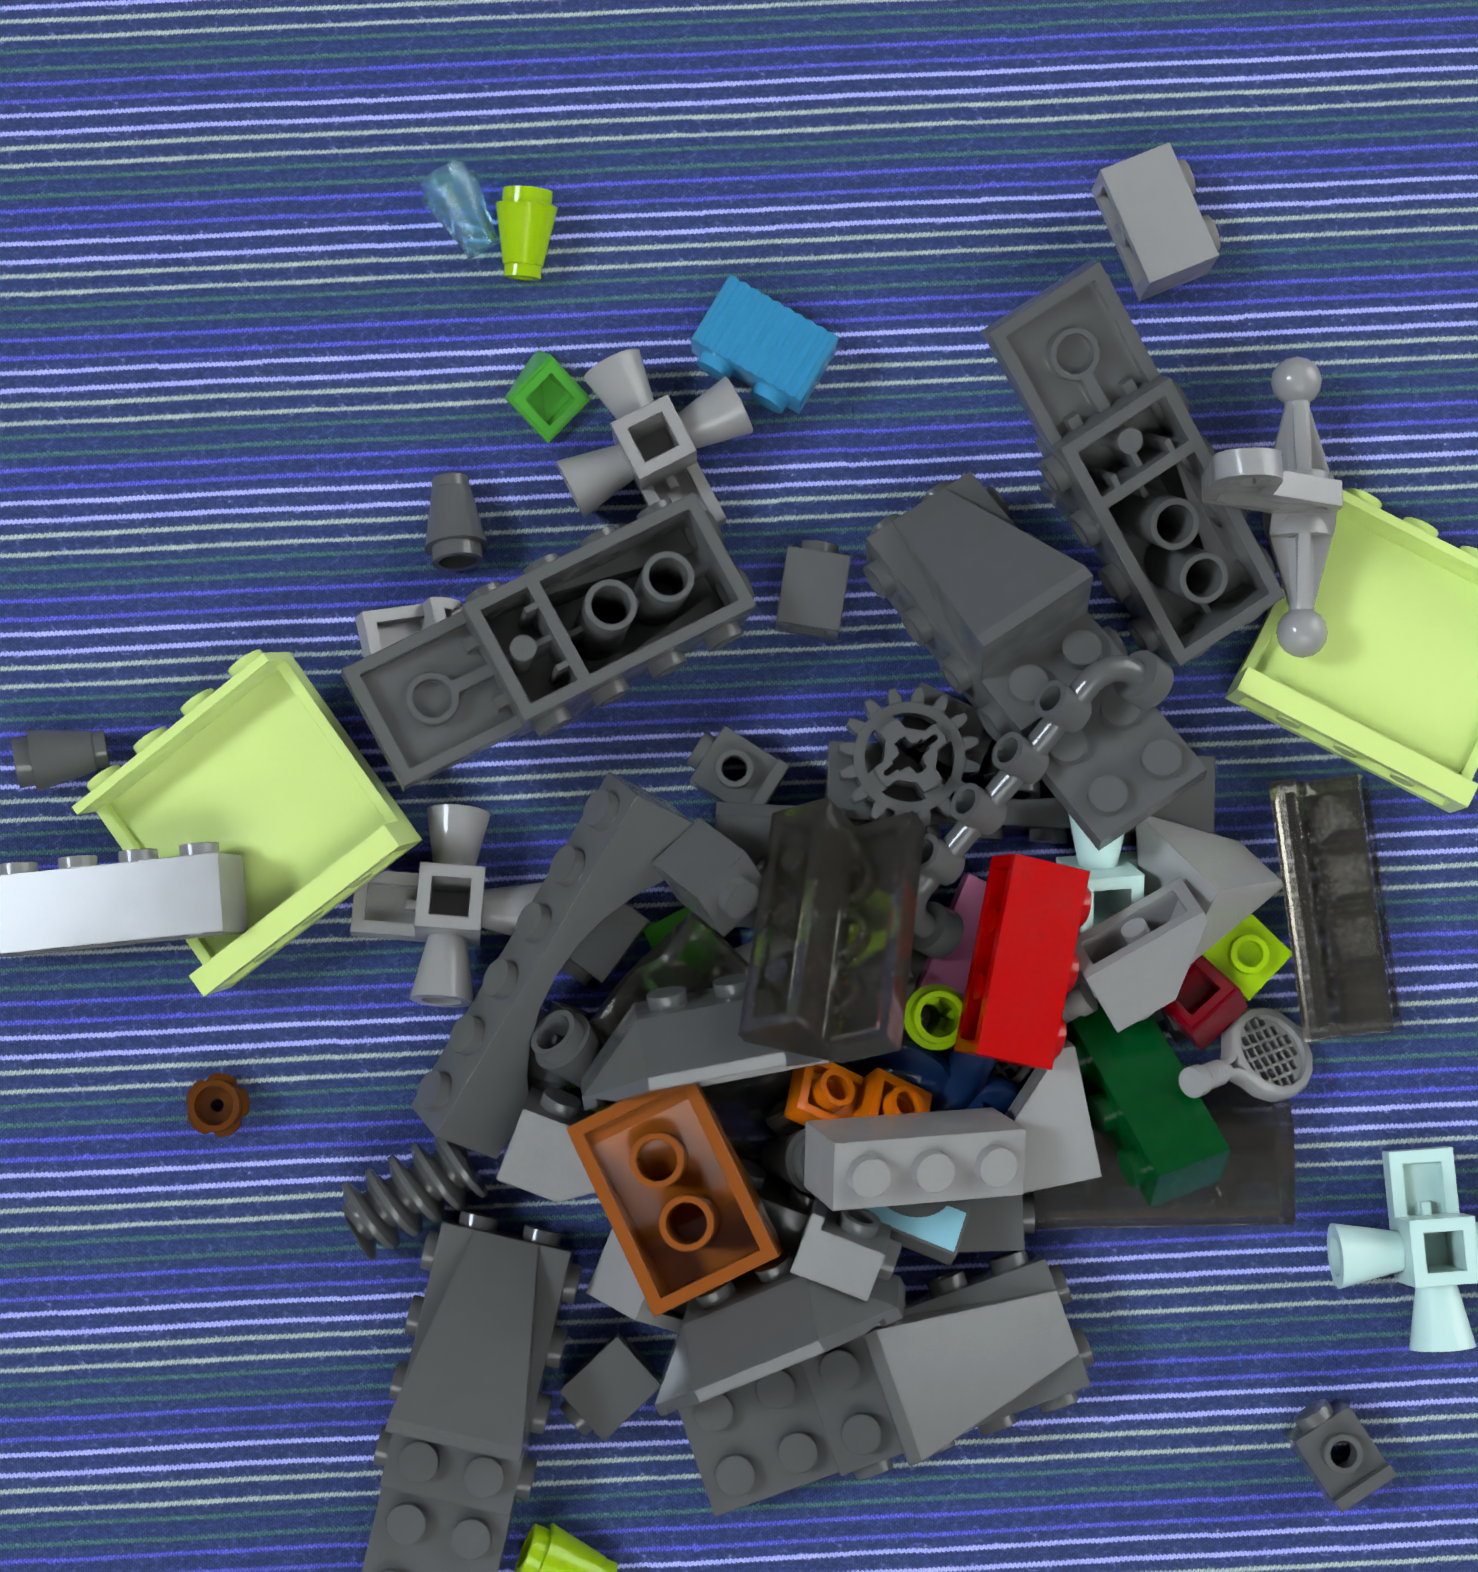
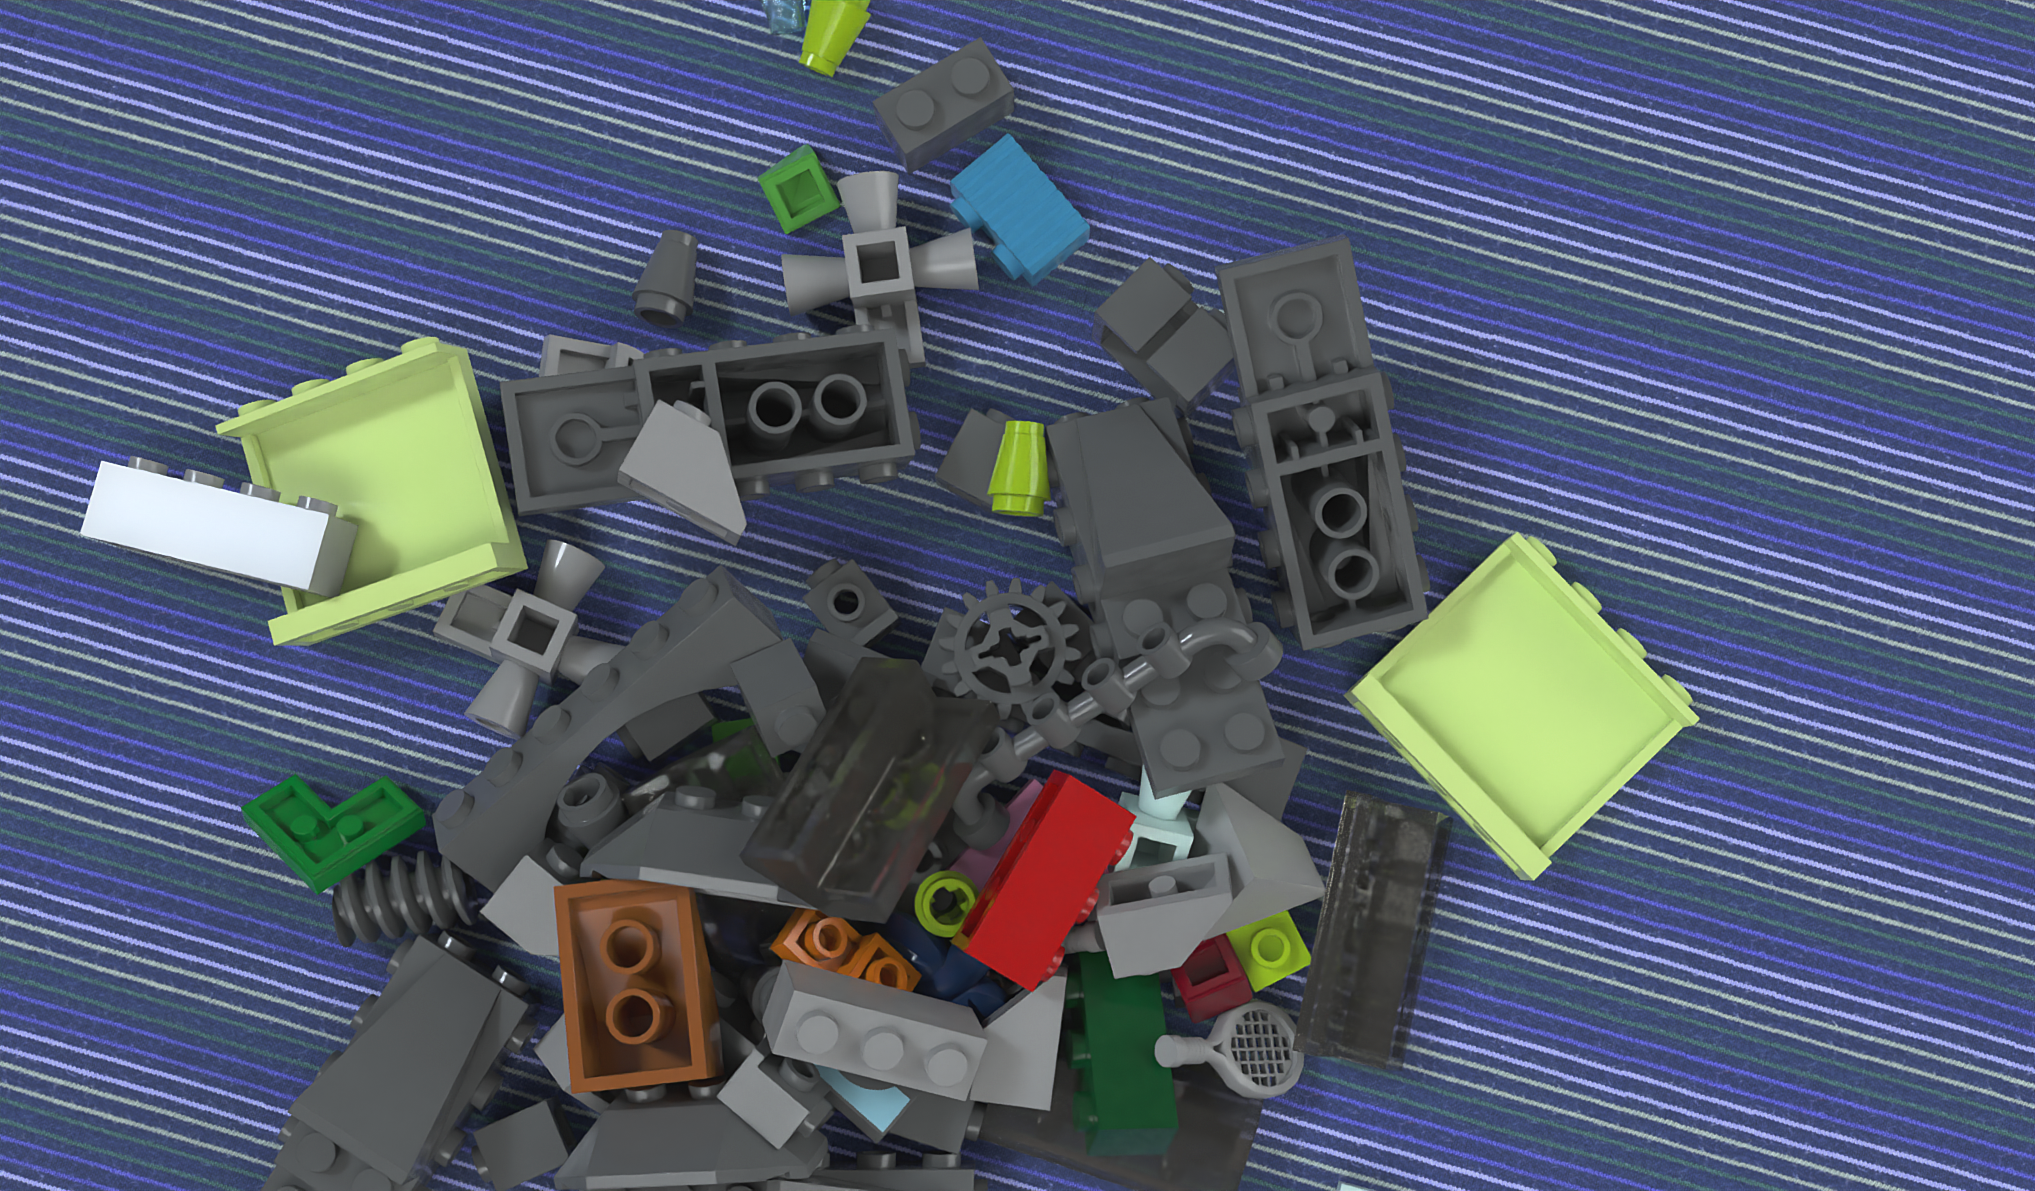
camera: 25 degrees right, 0 degrees up
dark grey cone [11,729,110,792] -> none
reddish brown plate [186,1073,250,1137] -> none
light grey brick [1091,142,1221,302] -> none
light grey piece [1201,356,1343,658] -> none
none -> green tile [241,774,426,895]
none -> light grey slope [617,400,747,546]
none -> dark grey brick [872,37,1014,175]
none -> lime cone [987,421,1051,517]
none -> dark grey piece [1091,257,1236,419]

